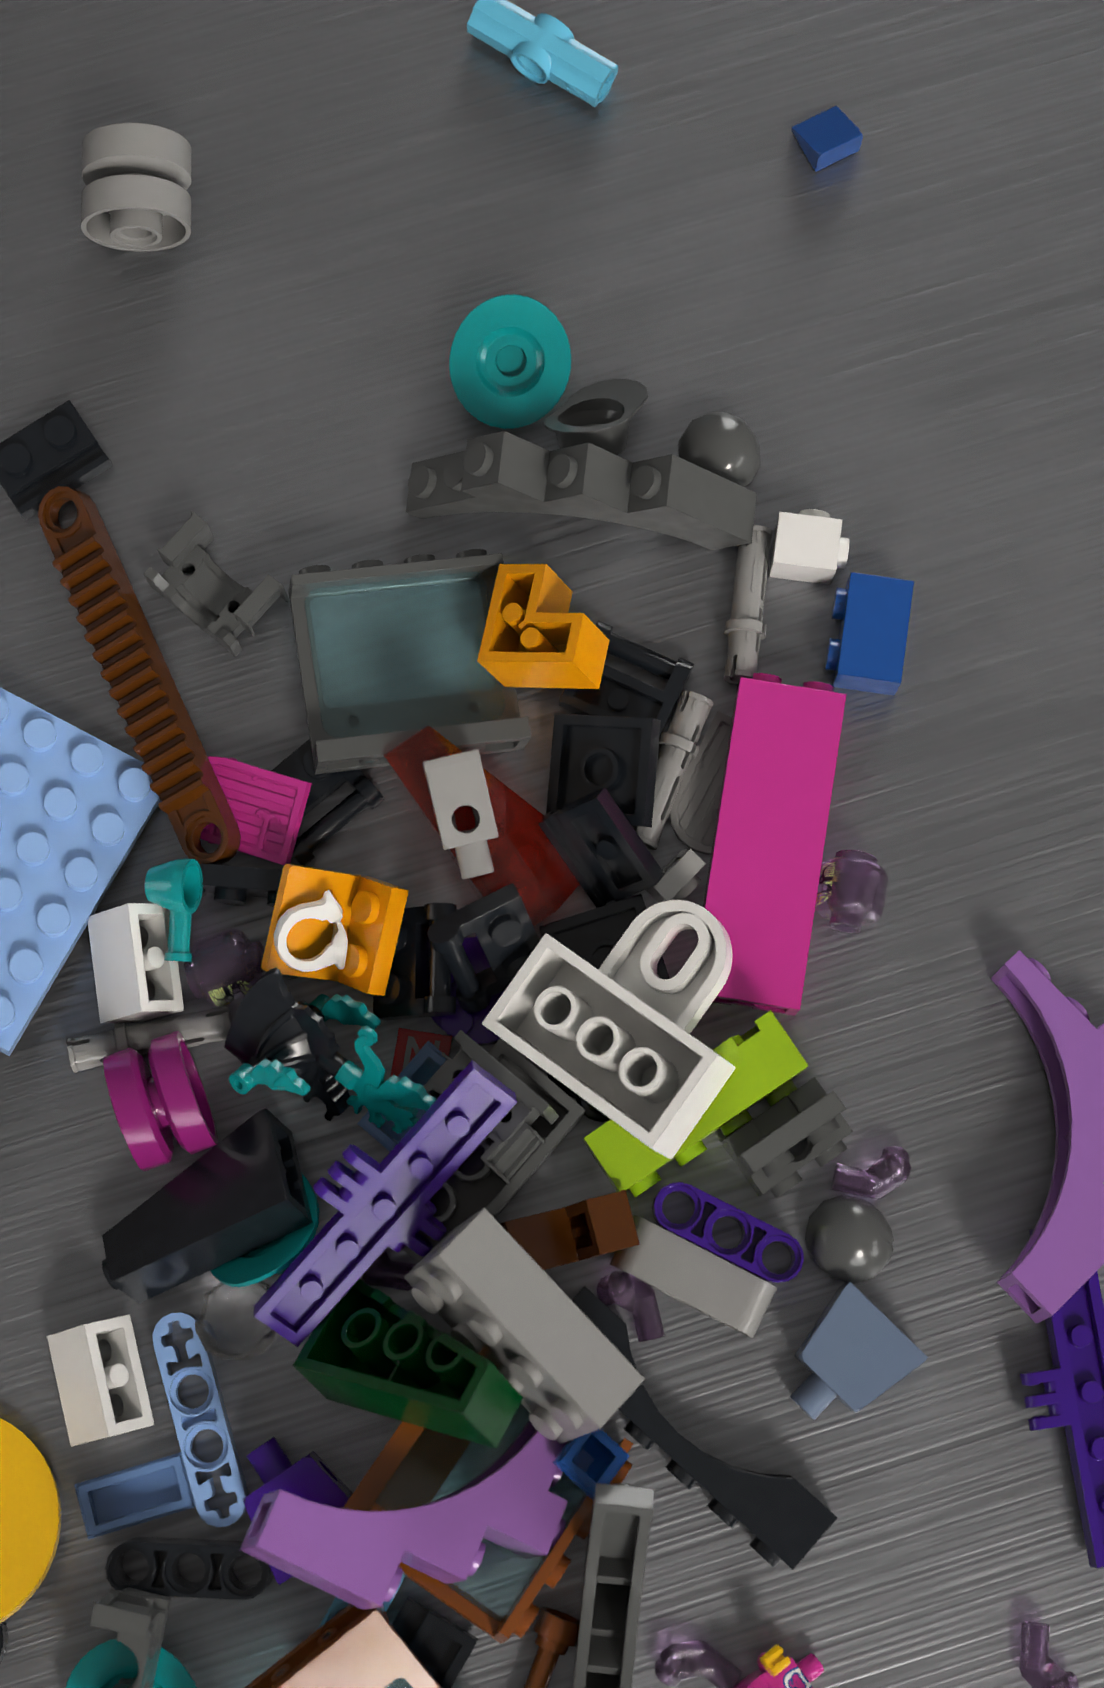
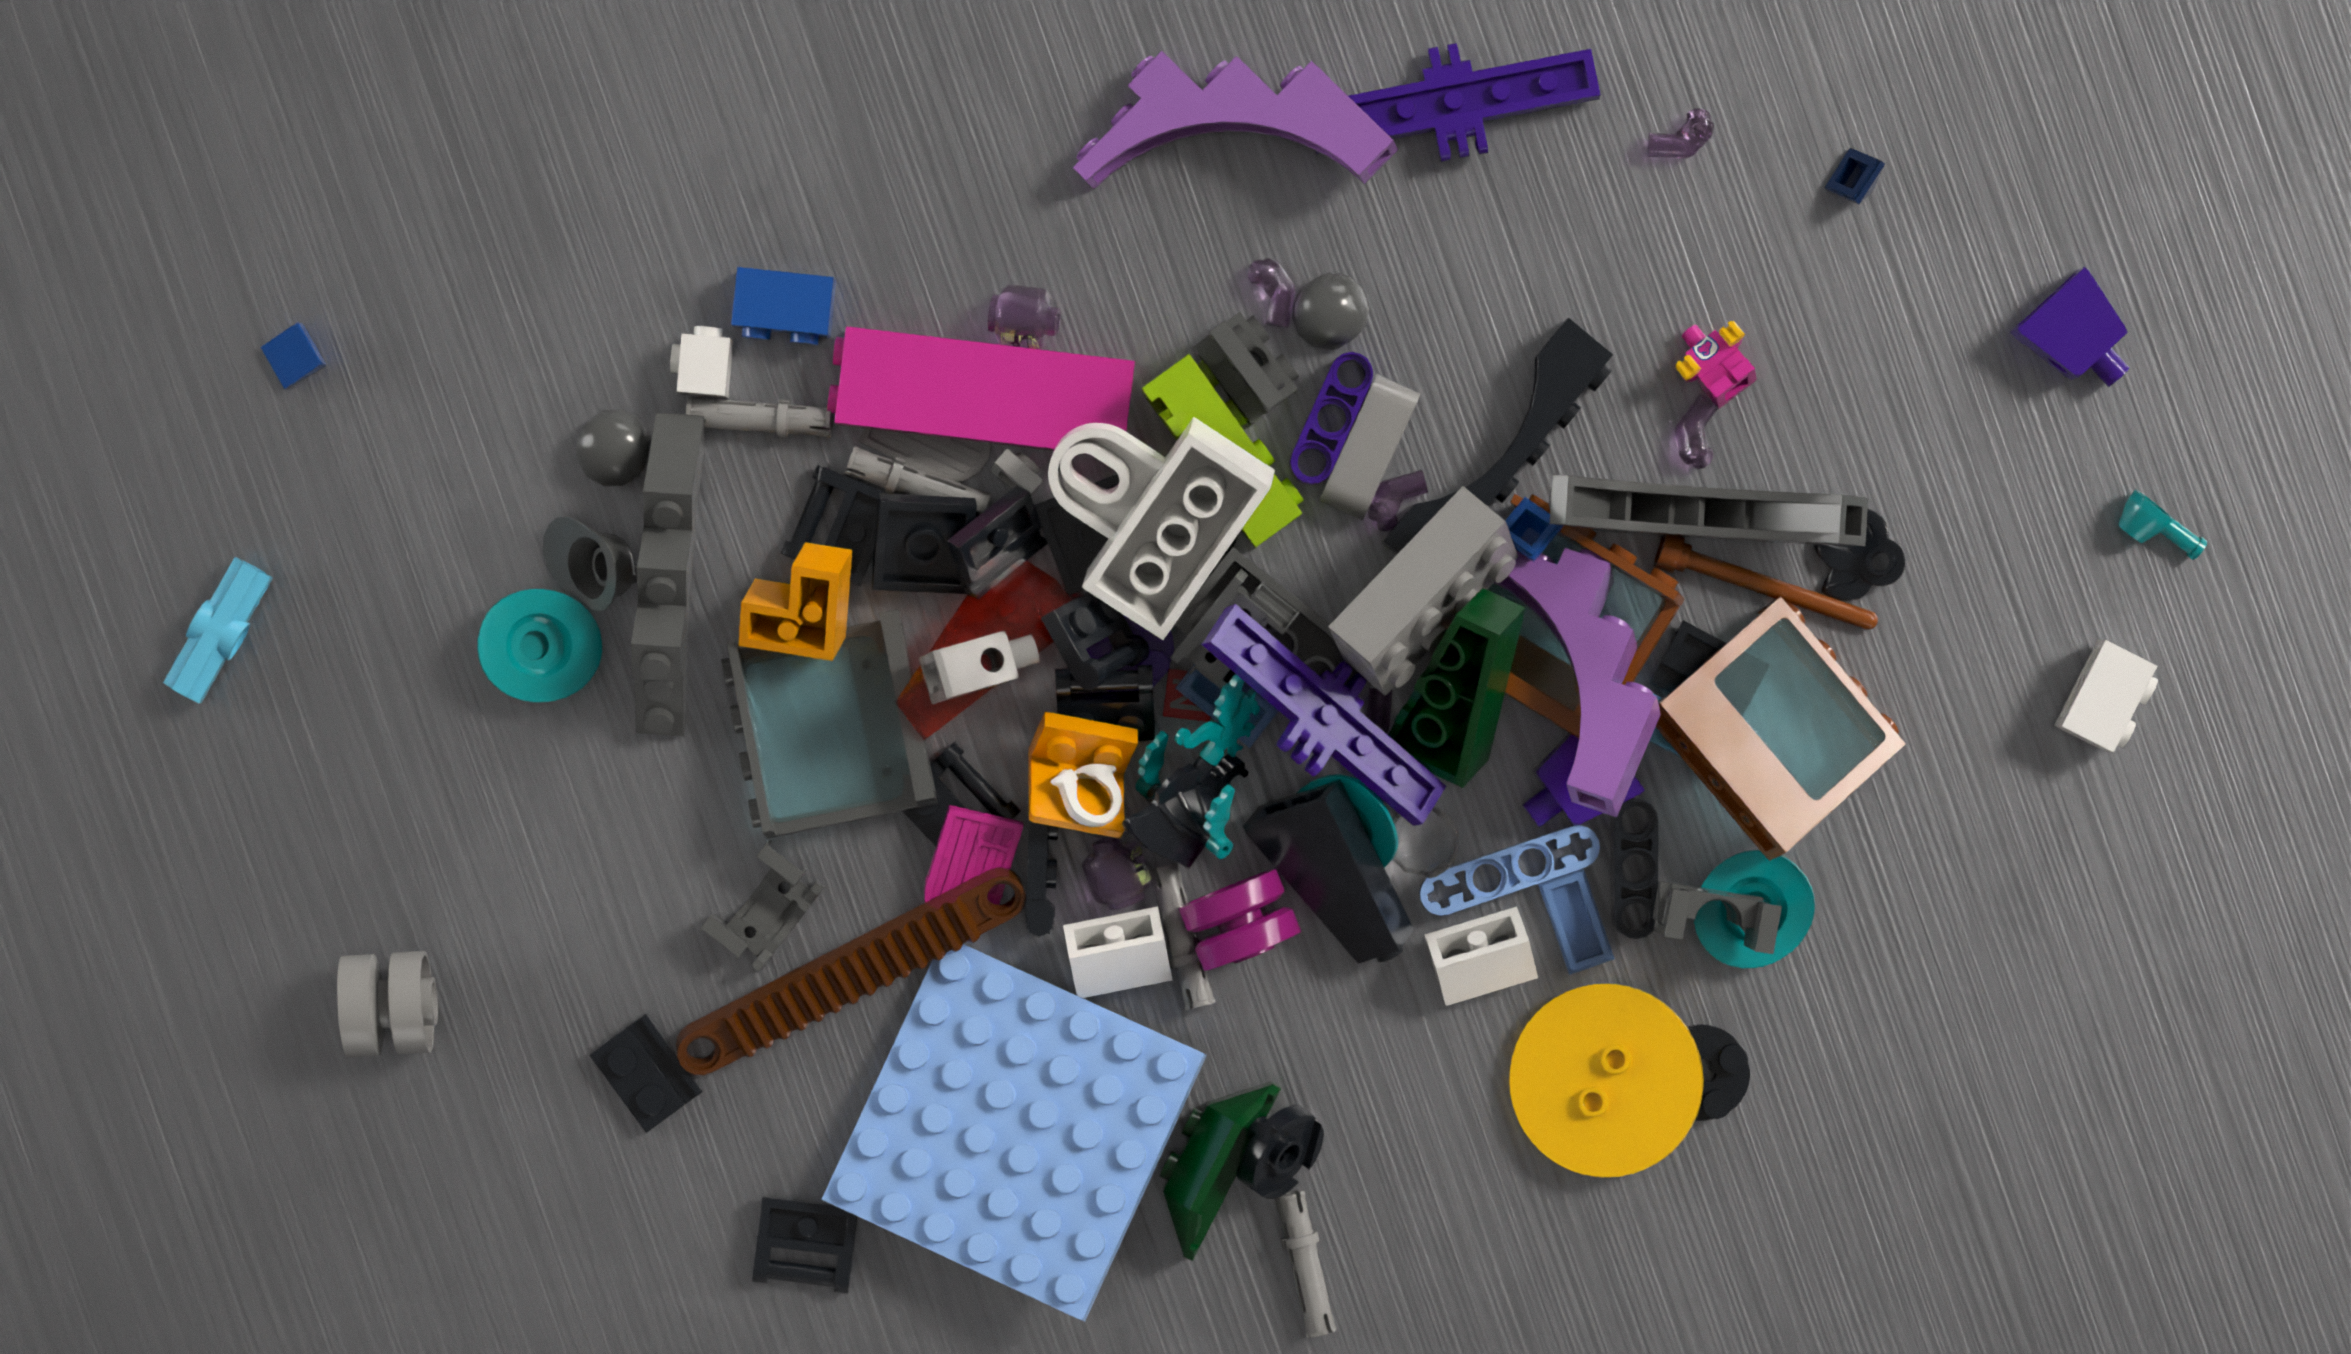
camera: 90 degrees left, 10 degrees up
teal bar [145,859,203,962] -> none
reddish brown brick [500,1190,640,1271] -> none
sand blue torso [790,1282,928,1420] -> none

